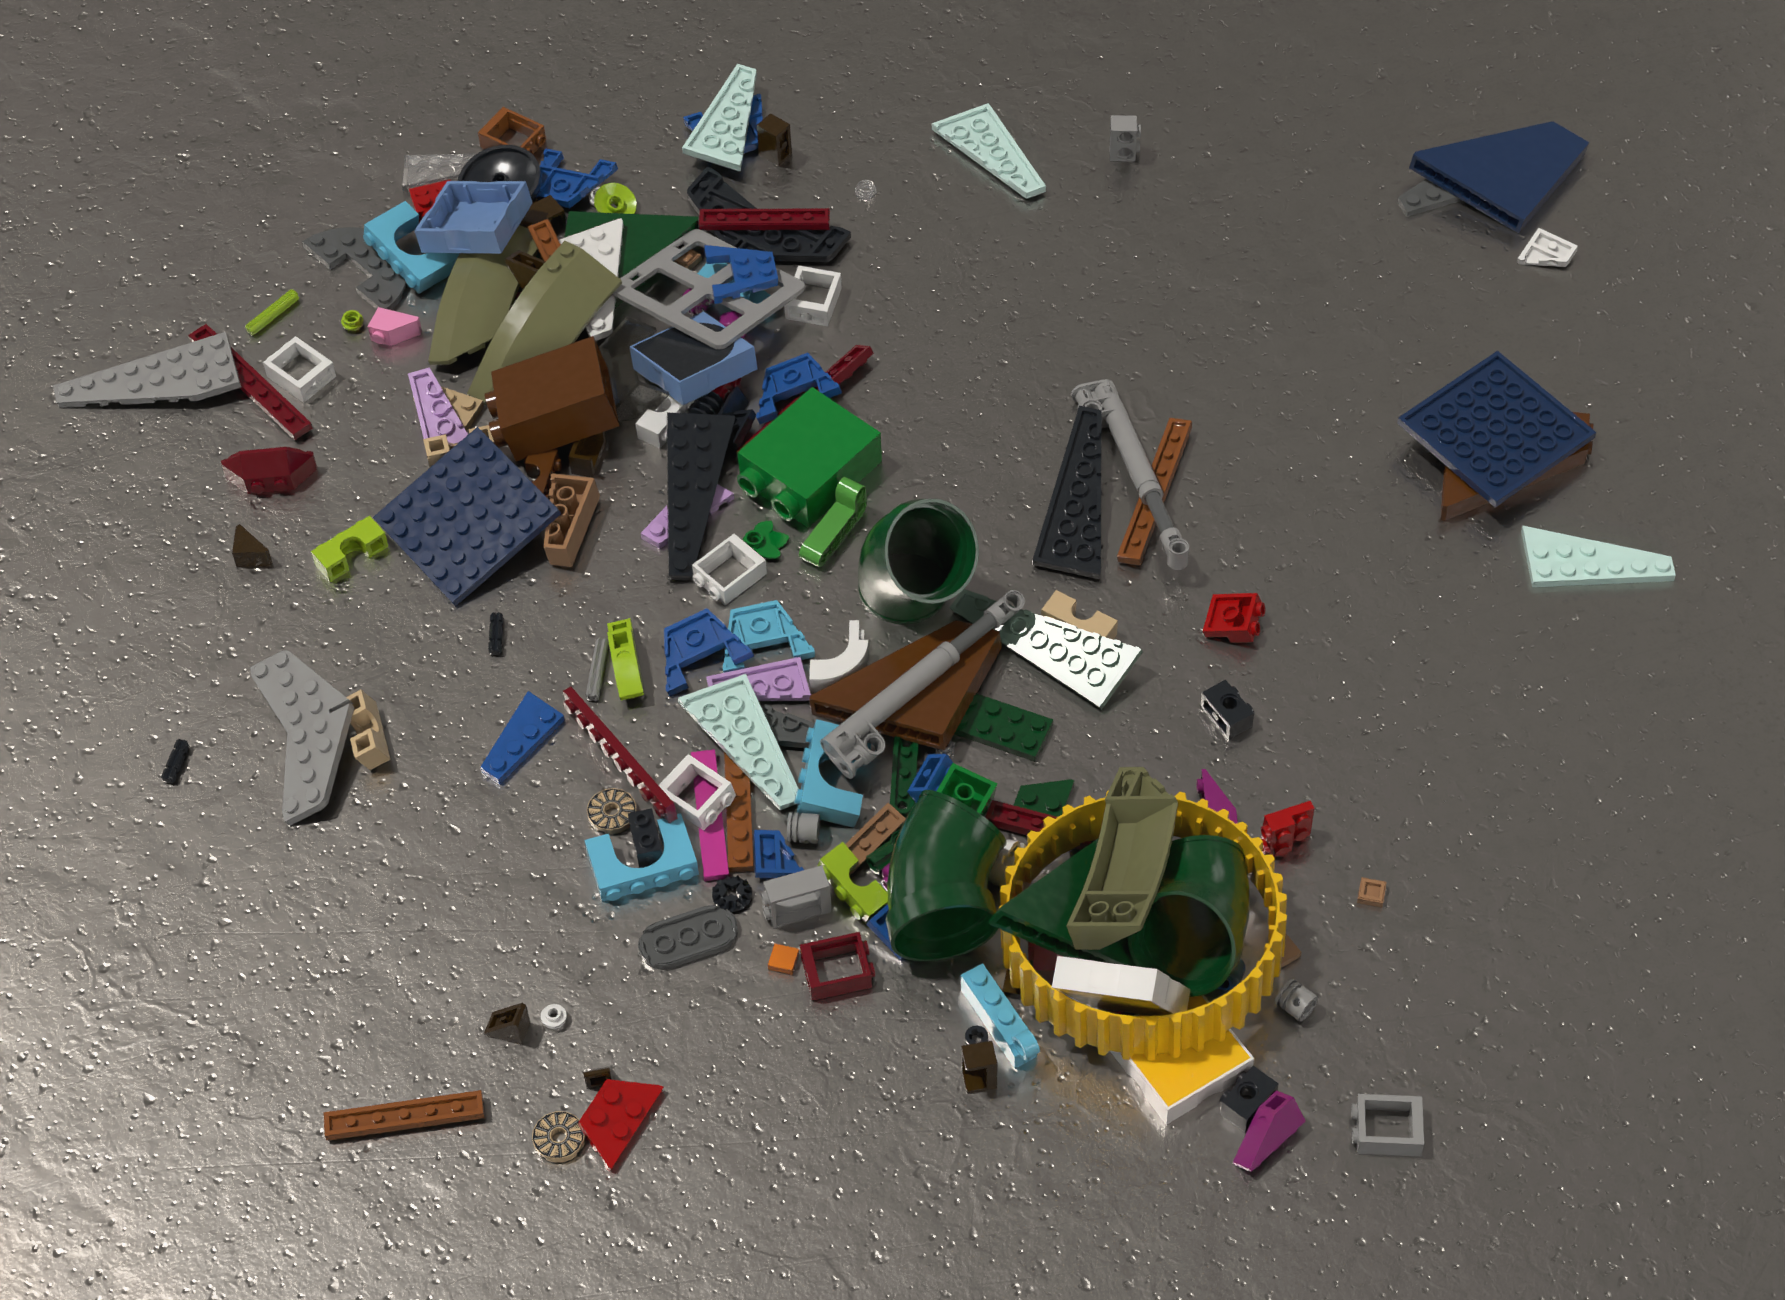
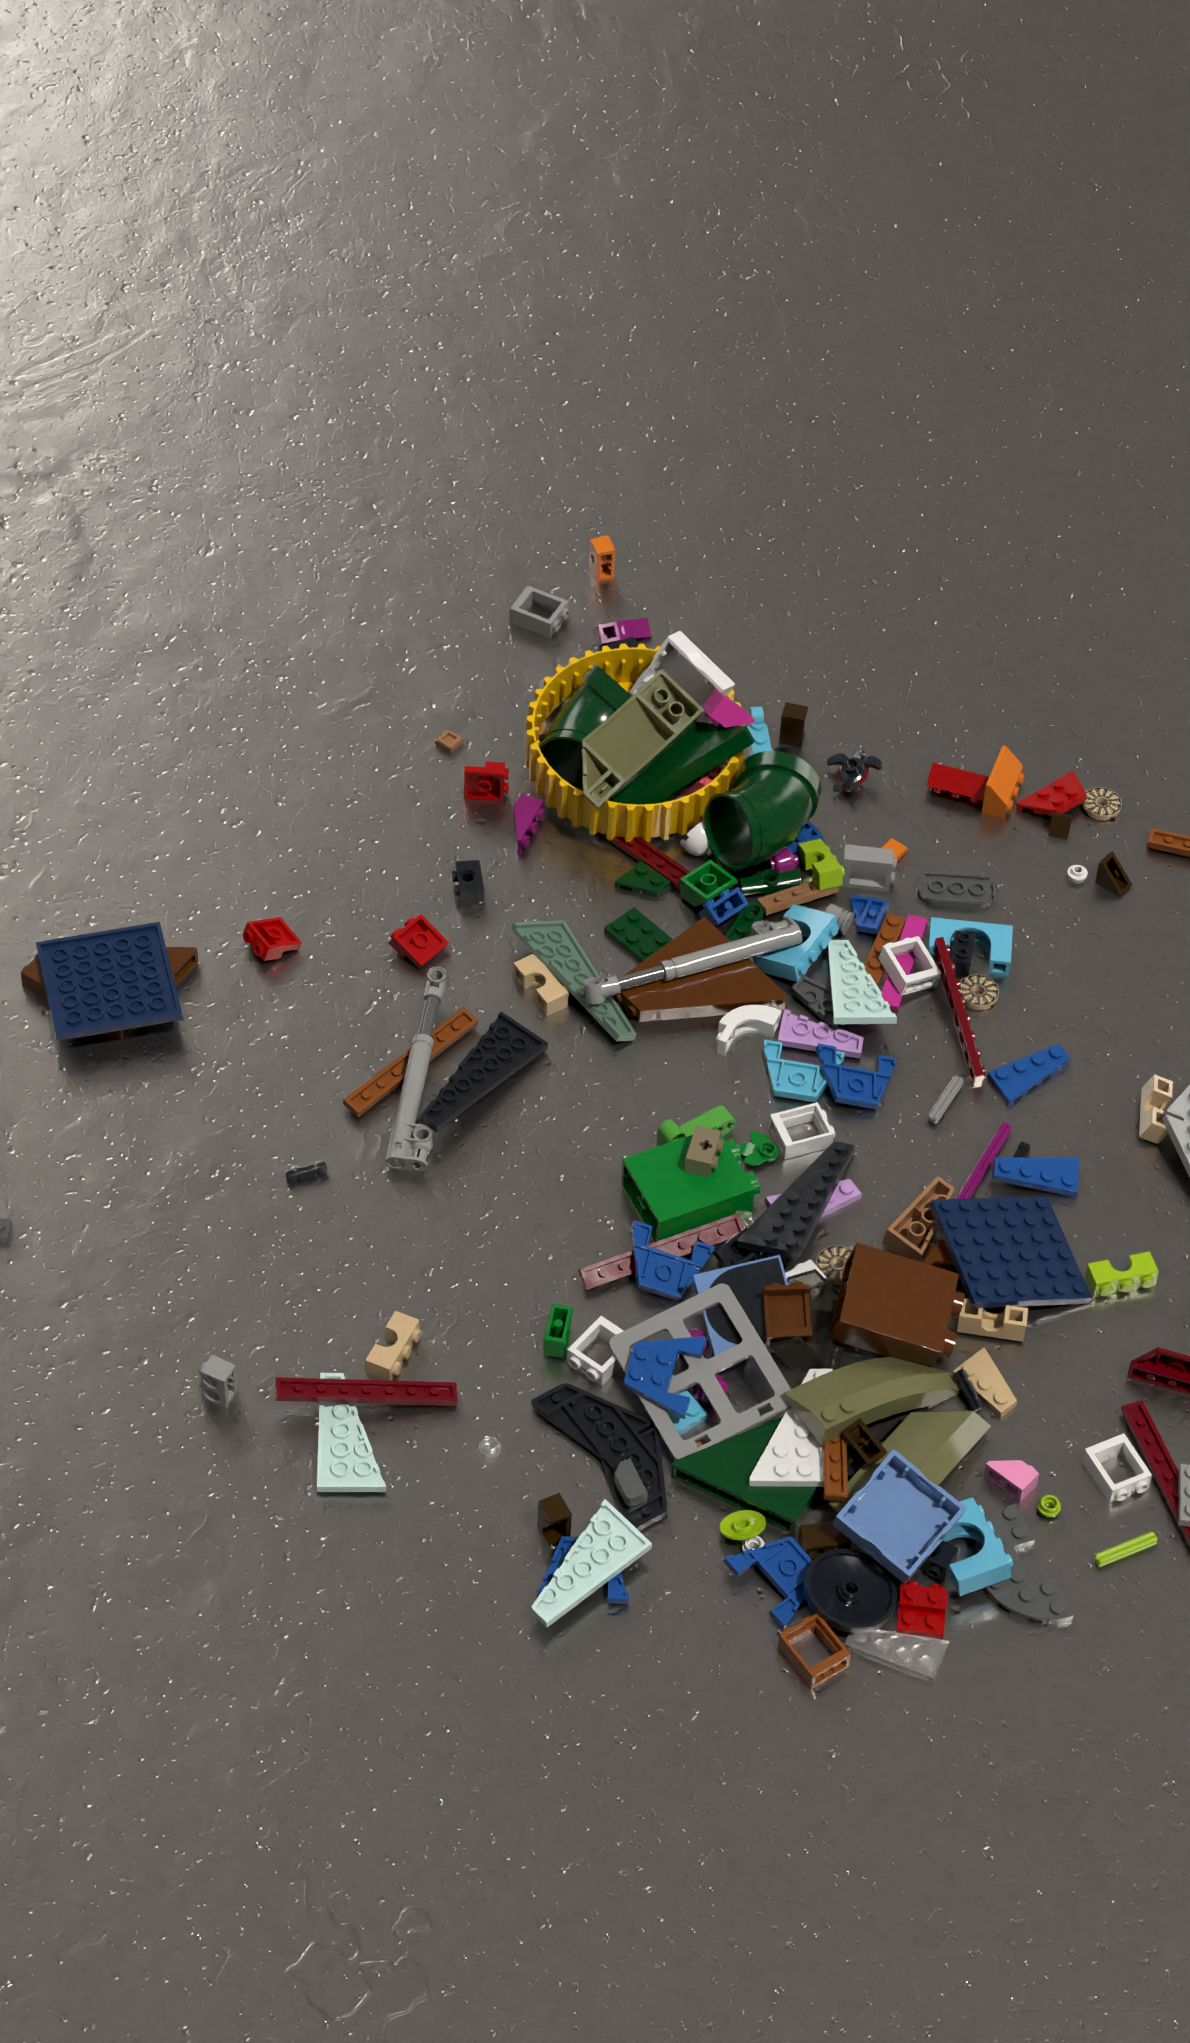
camera: 160 degrees left, 5 degrees down
lavender wing [408,367,468,444] -> none
lime slope [607,618,644,701] -> none
dark red tile [699,208,830,230] -> none
black gear [712,875,752,912] -> none
dark red window [800,932,875,1001] -> none
dark green cylinder [858,499,979,624] -> none
light aqua wing [1521,526,1676,587] -> none
none -> red plate [243,917,302,961]
none -> dark red plate [275,1377,458,1406]
none -> black axle [285,1161,327,1183]
none -> tan arch [365,1311,422,1381]
none -> green brick [543,1304,573,1358]
none -> orange brick [589,535,616,582]
none -> dark grey piece [614,1459,648,1507]
none -> dark tan brick [685,1125,724,1177]
none -> dark pink slope [702,689,755,728]
none -> reddish brown panel [763,1282,812,1345]
none -> tile [816,1246,852,1285]
none -> black animal [827,749,883,794]
none -> red slope [926,762,989,804]
none -> black axle [954,1369,984,1412]
none -> magenta axle [955,1122,1012,1199]
none -> orange slope [982,745,1025,819]
none -> blue wing [992,1157,1079,1197]

